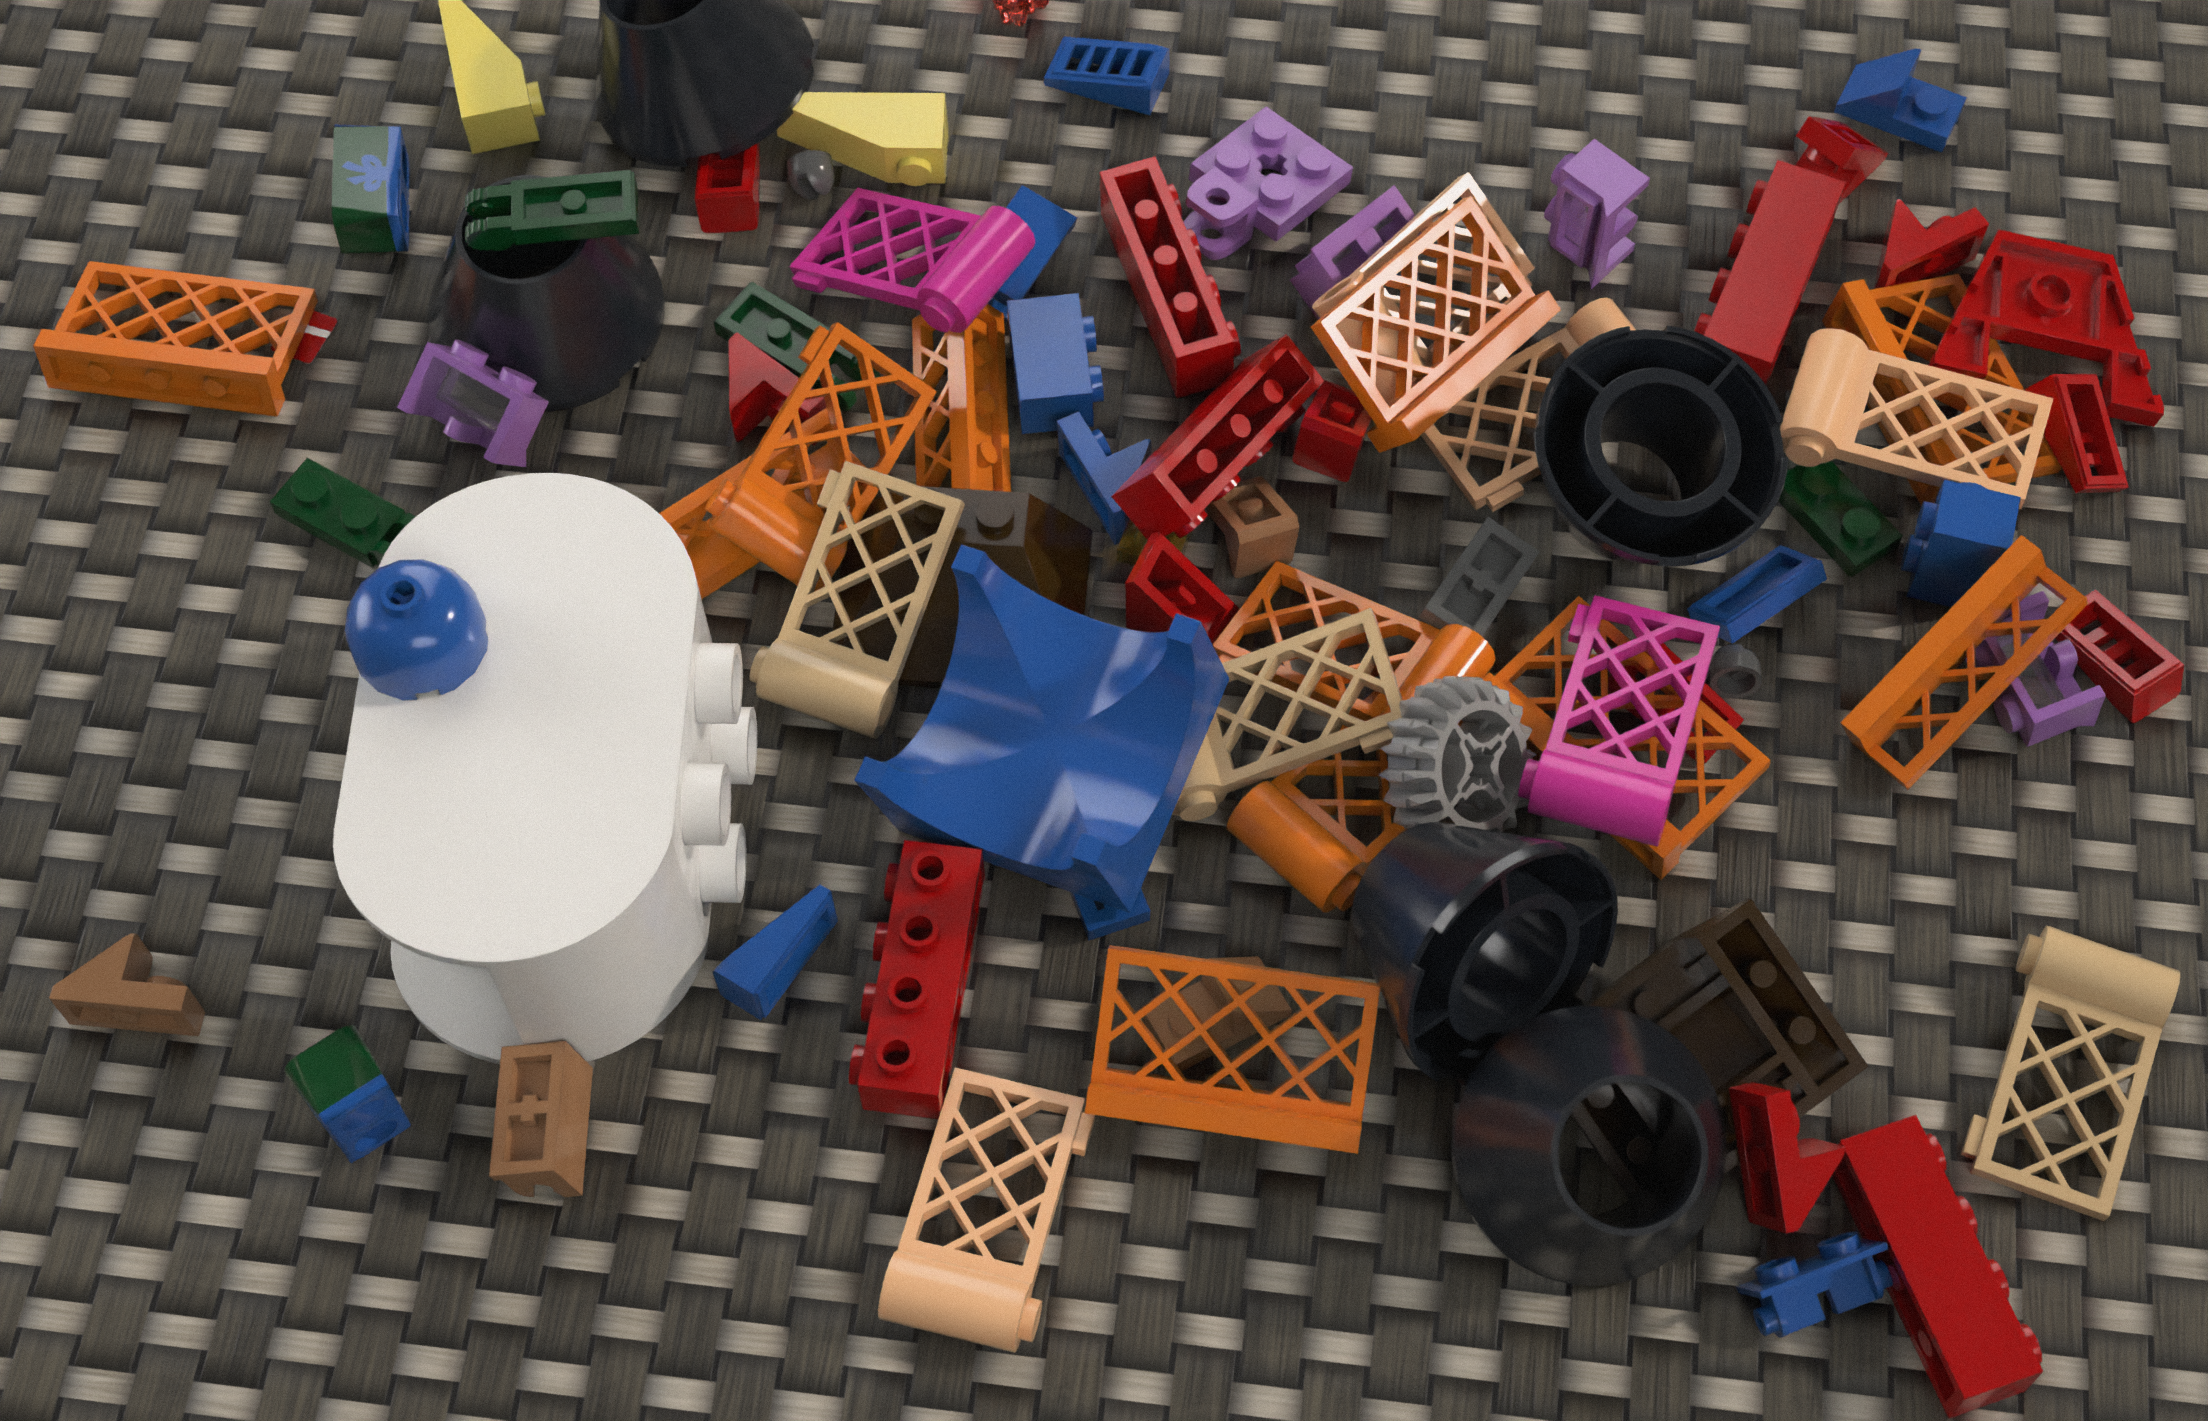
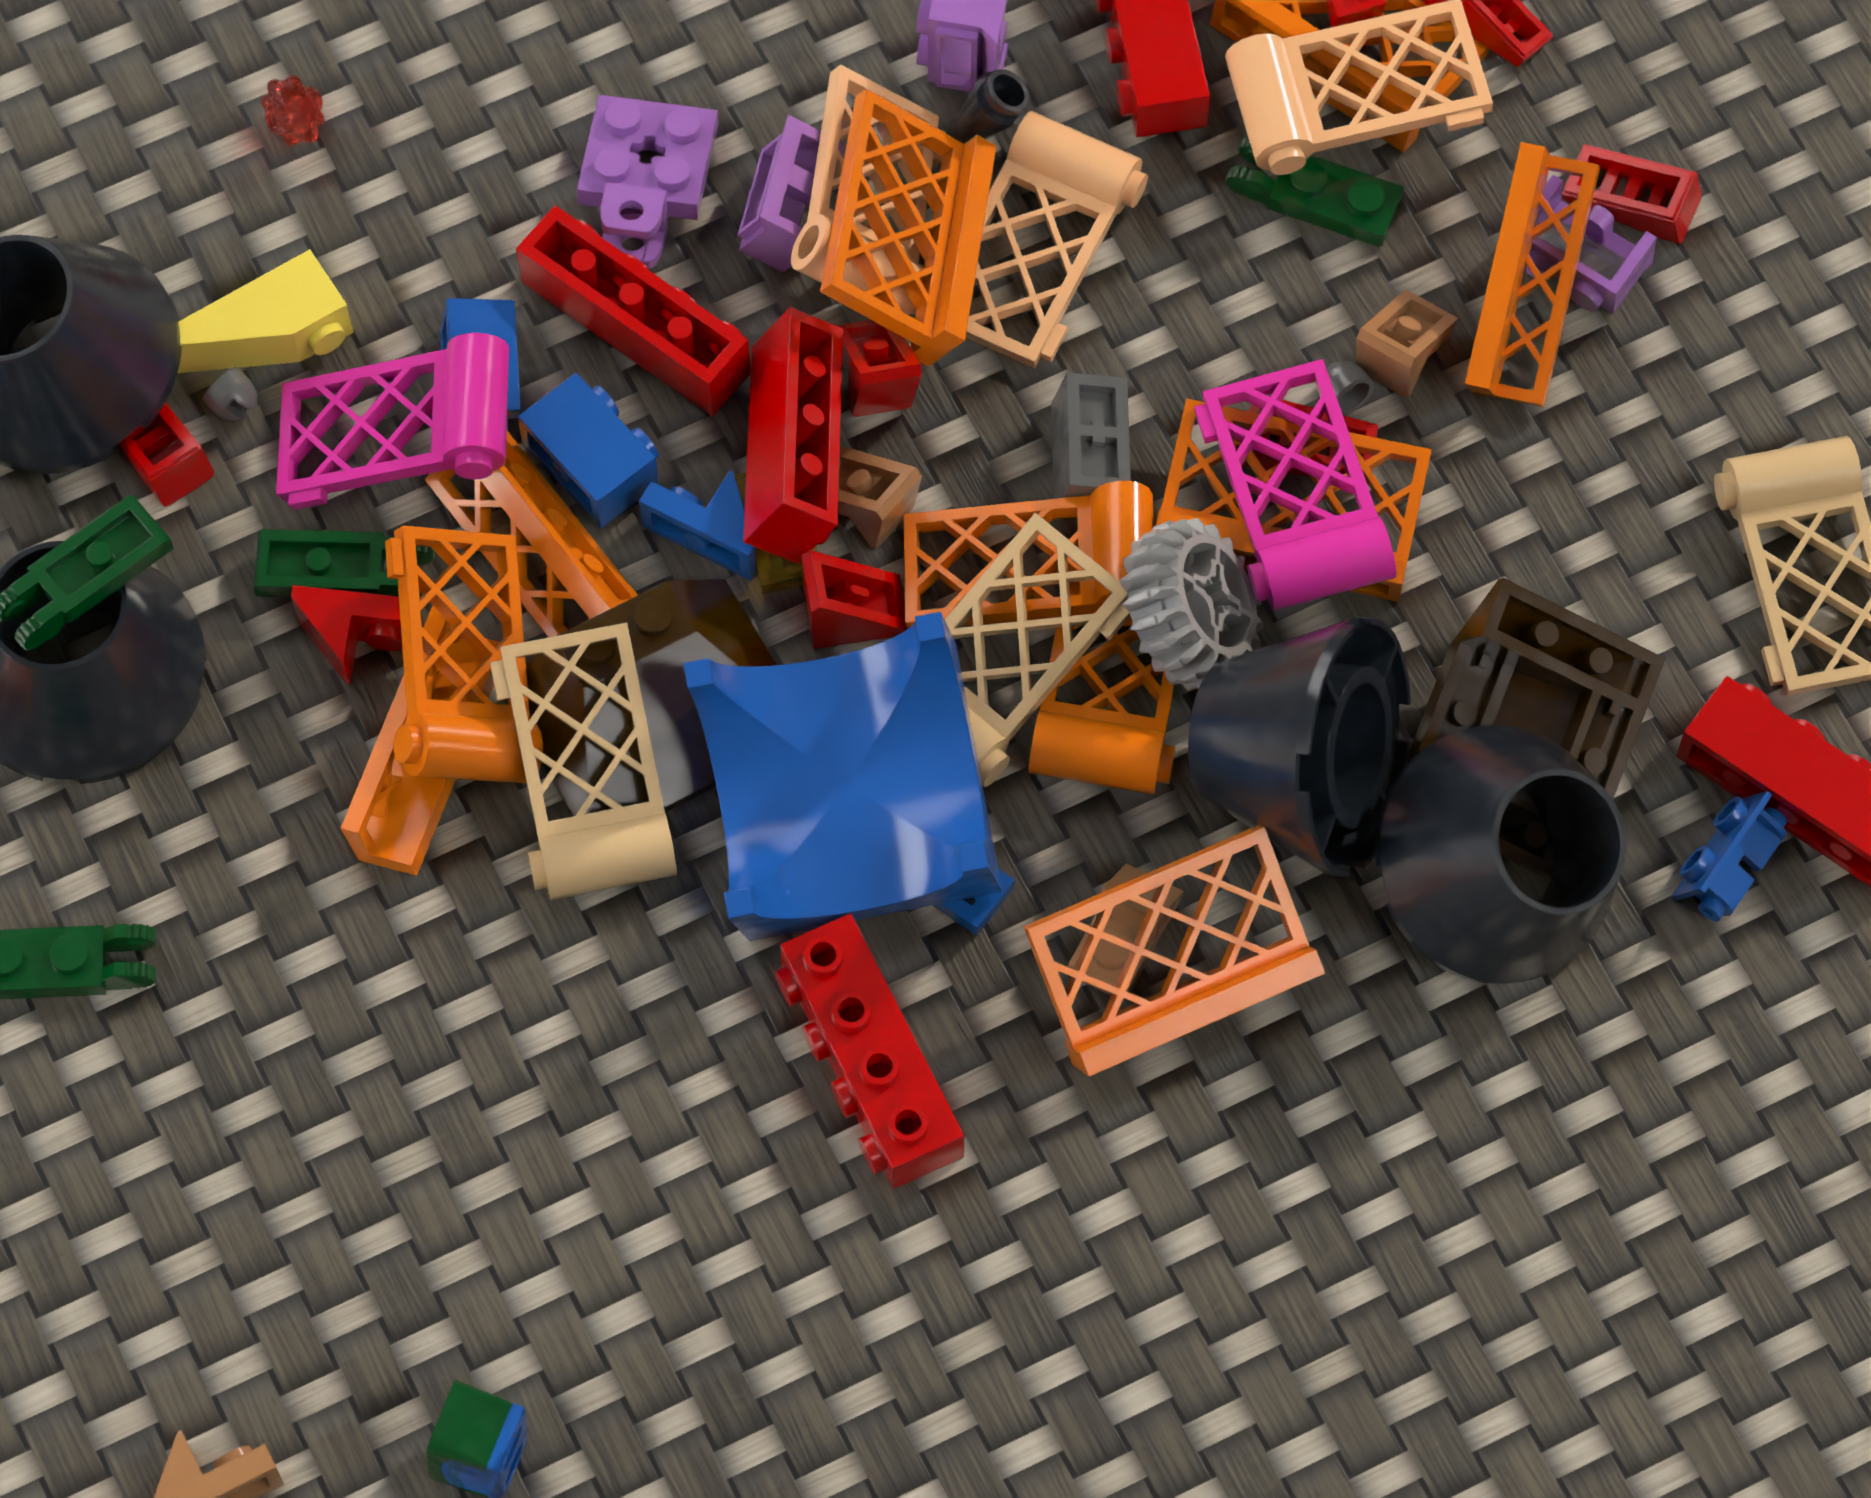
camera: 35 degrees left, 5 degrees up
white brick [333,473,757,1064] -> none
blue cylinder [345,559,488,700] -> none
medium lavender window [397,339,549,467] -> none
medium nougat hinge [489,1041,593,1197] -> none
blue slope [713,884,838,1020] -> none
light nougat piece [878,1068,1095,1353] -> none
blue slope [1044,36,1170,115] -> none
black cone [1534,325,1788,567] -> none
blue tile [1687,545,1827,644] -> none
red slope [1729,1082,1845,1234] -> none
blue brick [1901,480,2021,607] -> none
none -> black cone [950,69,1030,144]
none -> medium nougat slope [1356,289,1458,397]

